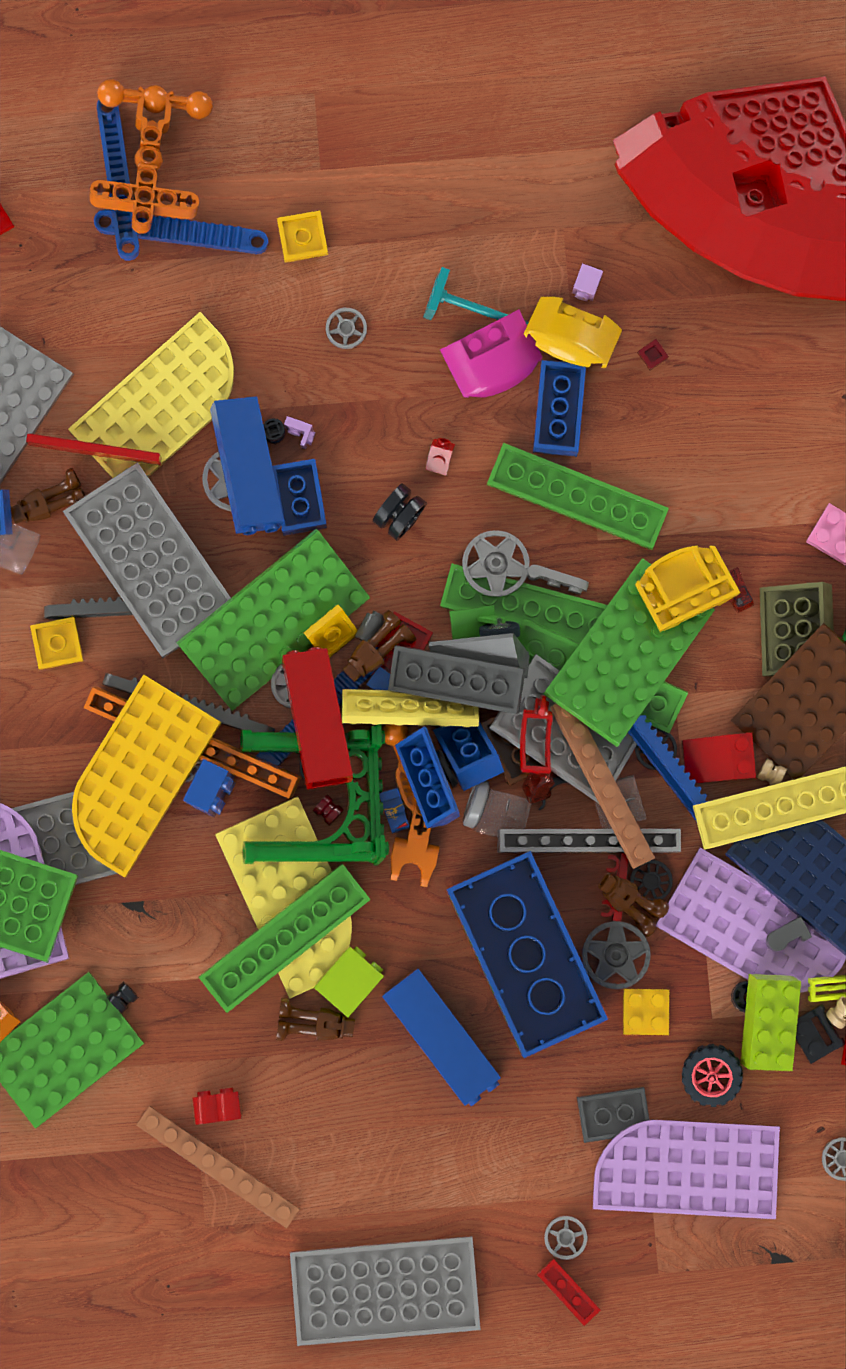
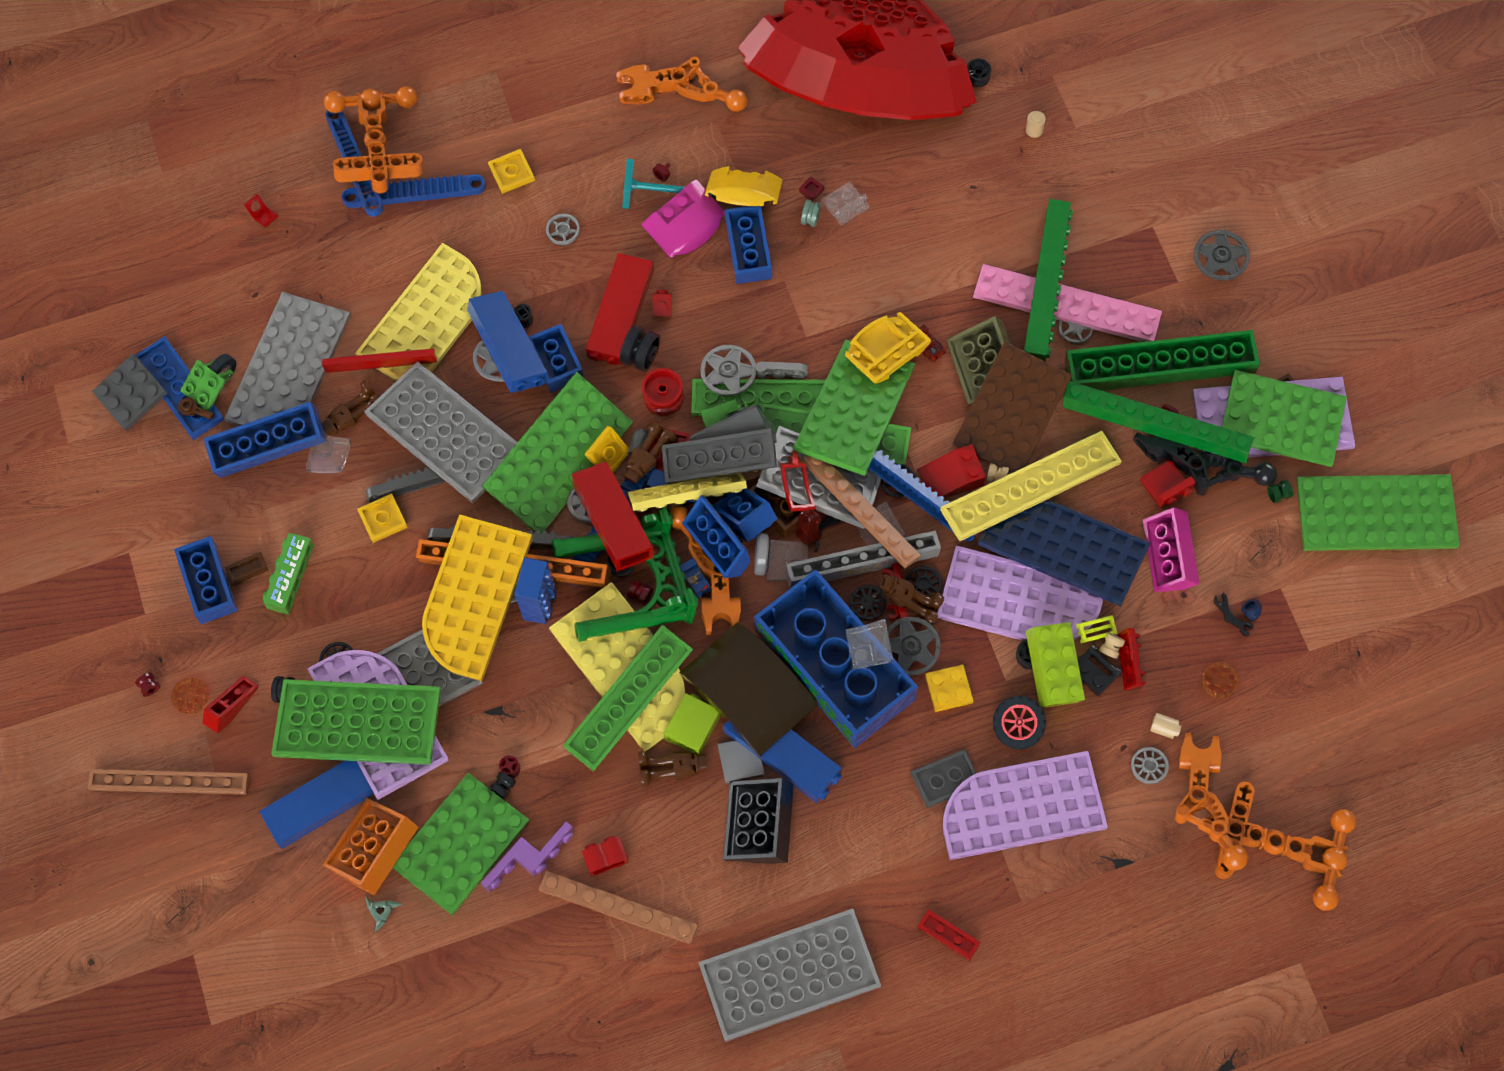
camera: 10 degrees left, 15 degrees down
lavender bracket [284,416,315,449] -> none
bright green plate [487,443,669,550] -> none
light grey wheel [544,1216,587,1260] -> none
lavender brick [572,264,603,301] -> none
dark grey leg [766,917,812,951] -> none
none -> medium lavender bracket [481,822,574,892]
none -> dark red wheel [499,755,521,778]
none -> red brick [586,253,654,366]
none -> orange piece [616,57,748,112]
none -> red wheel [642,368,684,416]
none -> dark red tile [652,163,670,181]
none -> dark brown slope [679,622,818,757]
none -> light grey tile [718,741,764,784]
none -> black slope [723,778,794,864]
none -> sand green wheel [801,199,821,227]
none -> clear hinge [820,181,871,226]
none -> clear plate [845,619,893,669]
none -> black wheel [850,585,886,621]

